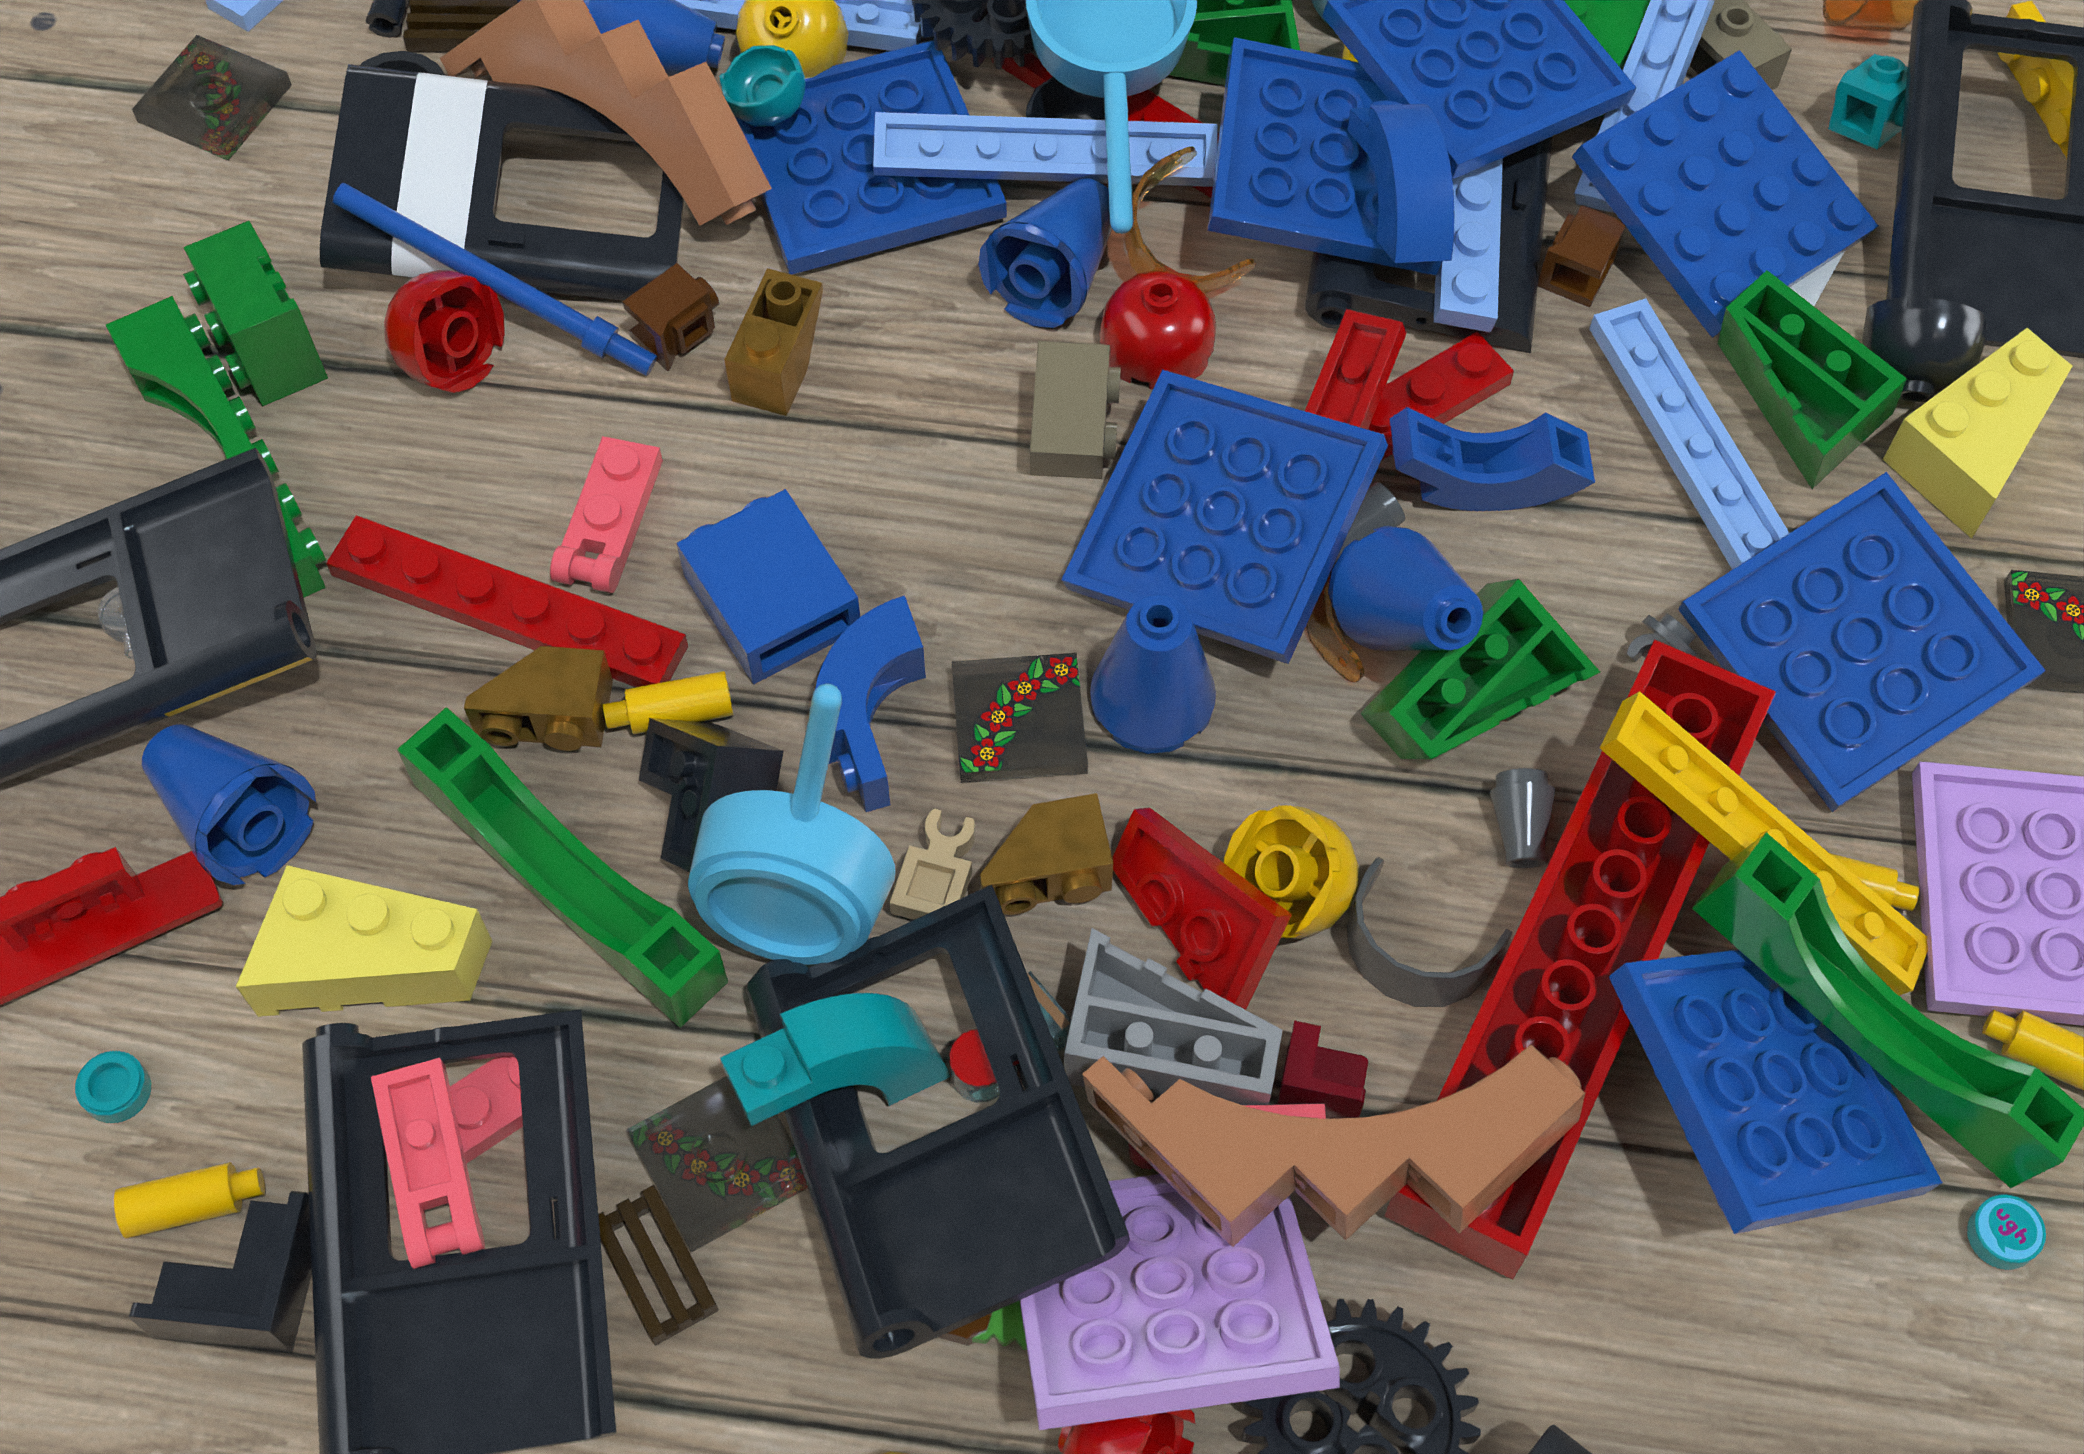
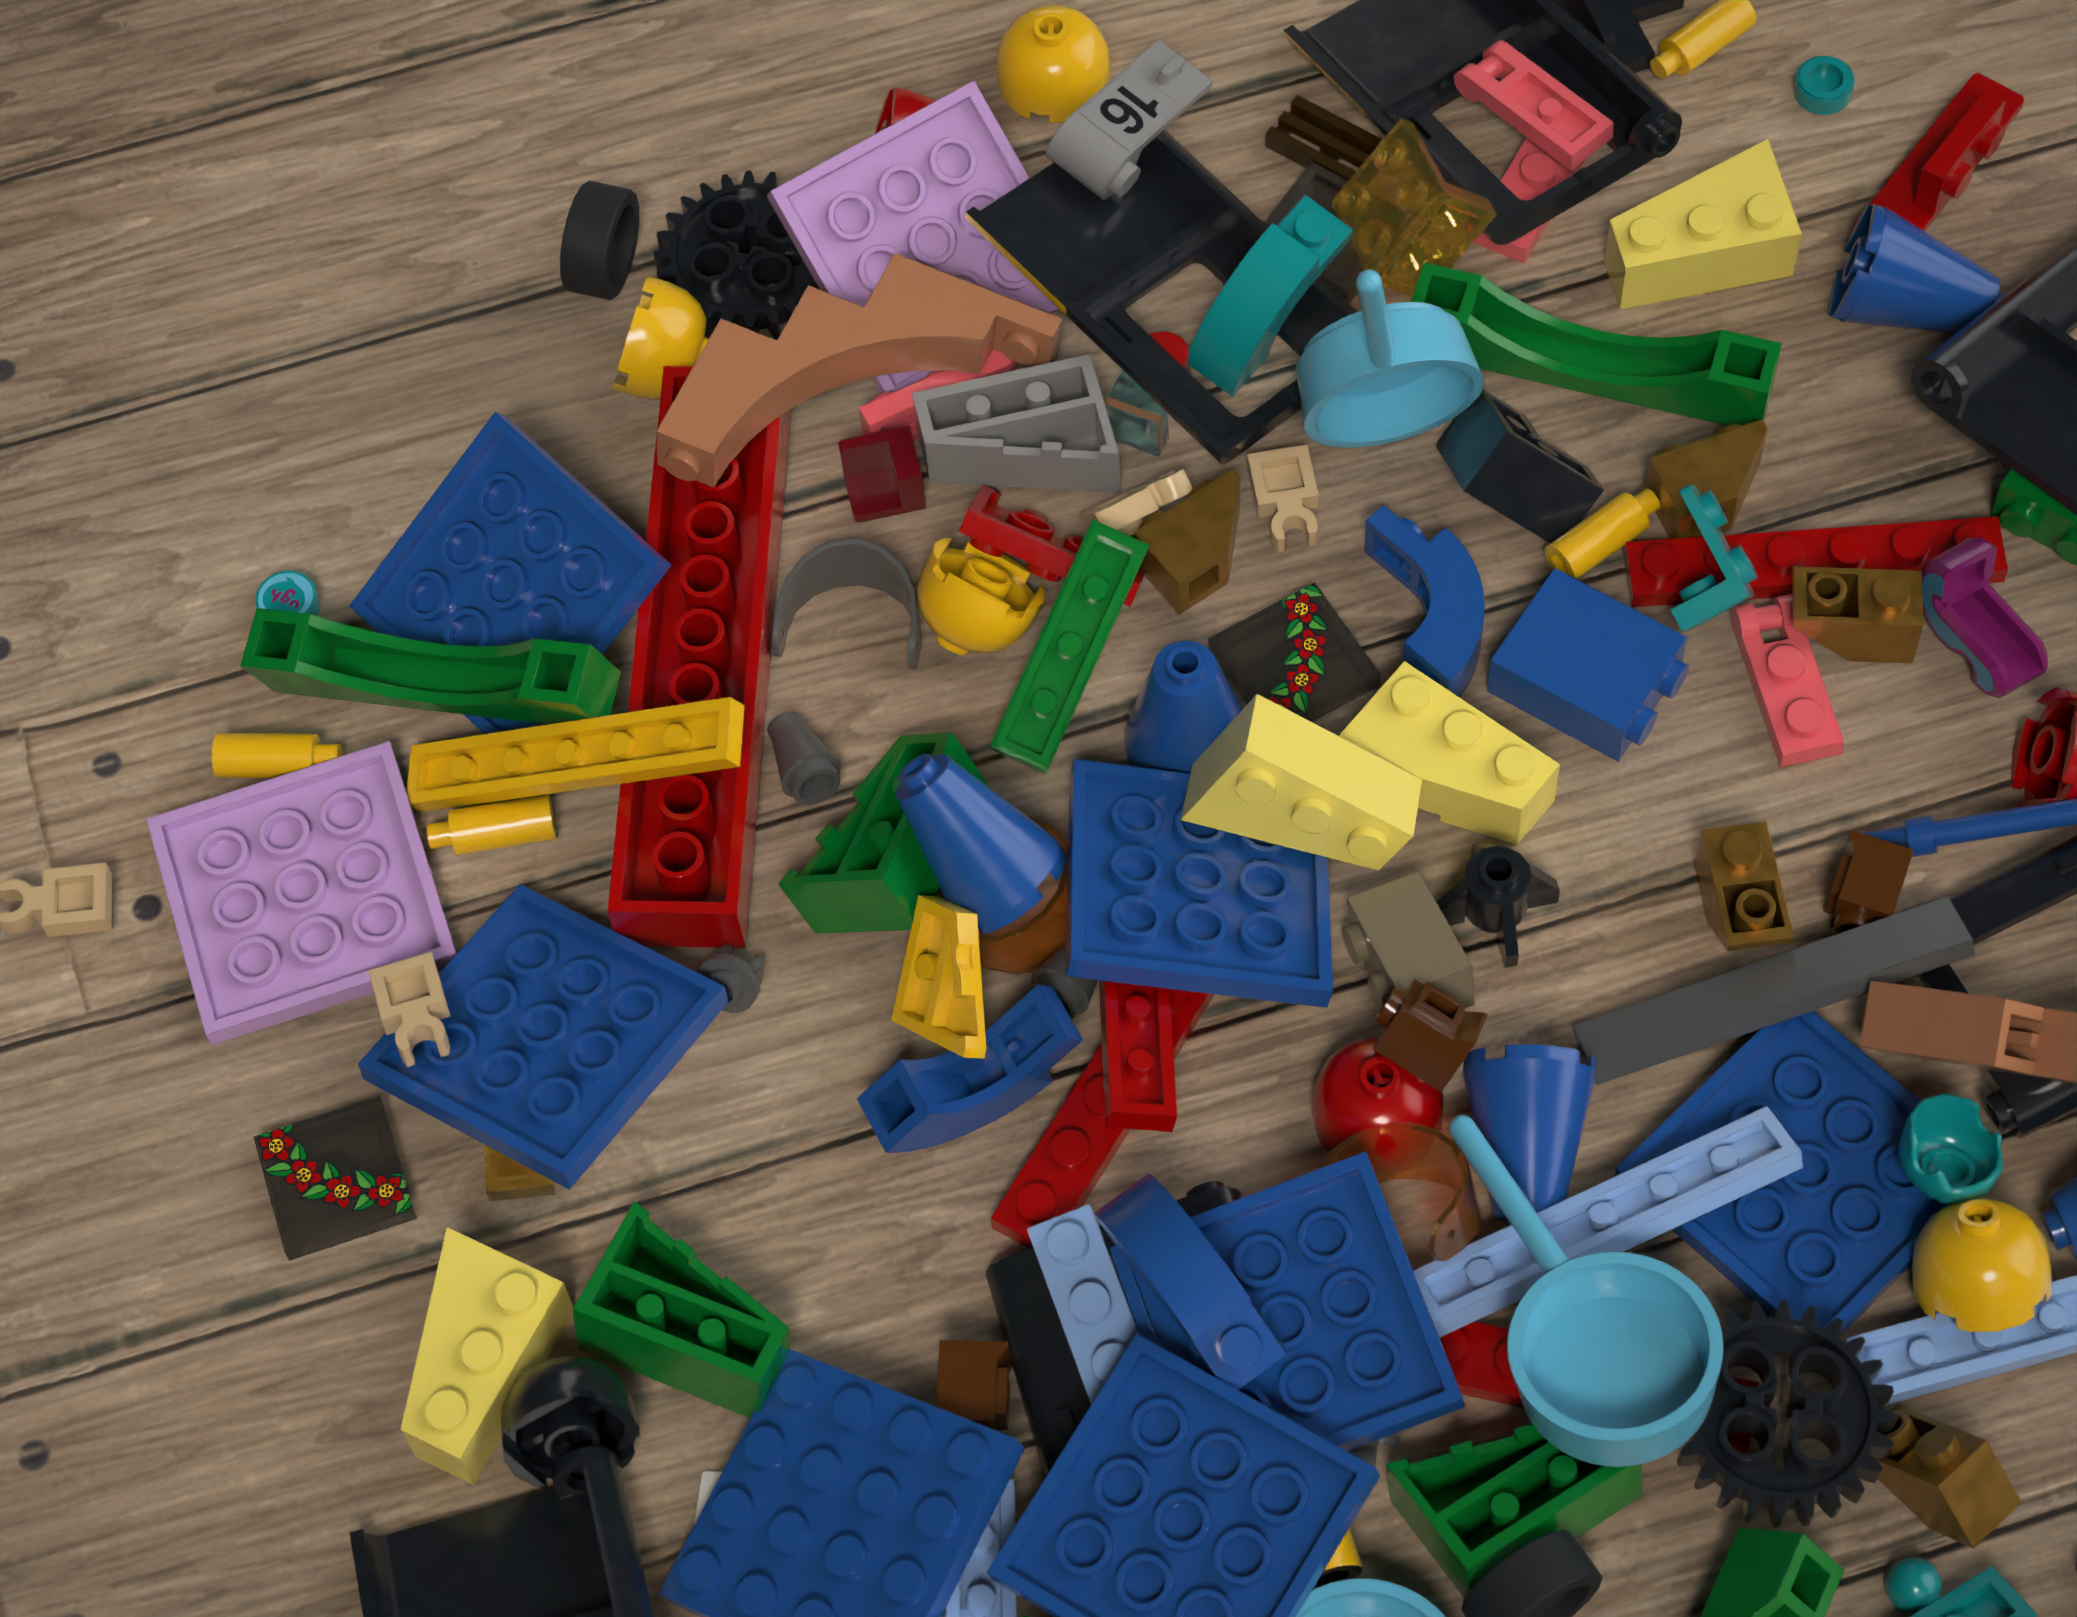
camera: 160 degrees right, 0 degrees up
light blue plate [1589,298,1789,570] -> none
none -> tan plate [368,952,450,1067]
none -> yellow cylinder [612,275,709,400]
none -> yellow wing [891,895,987,1059]
none -> green tile [988,519,1150,775]
none -> light grey door [1046,39,1213,200]
none -> tan plate [1080,469,1193,536]
none -> light yellow wedge [1181,694,1422,870]
none -> clear yellow bracket [1332,119,1497,296]
none -> light yellow wedge [1339,661,1560,845]
none -> reddish brown window [1373,979,1488,1093]
none -> black brick [1436,841,1560,968]
none -> dark grey tile [1573,896,1975,1085]
none -> teal bracket [1671,484,1758,632]
none -> pearl gold slope [1792,566,1924,664]
none -> magenta animal [1922,537,2048,698]

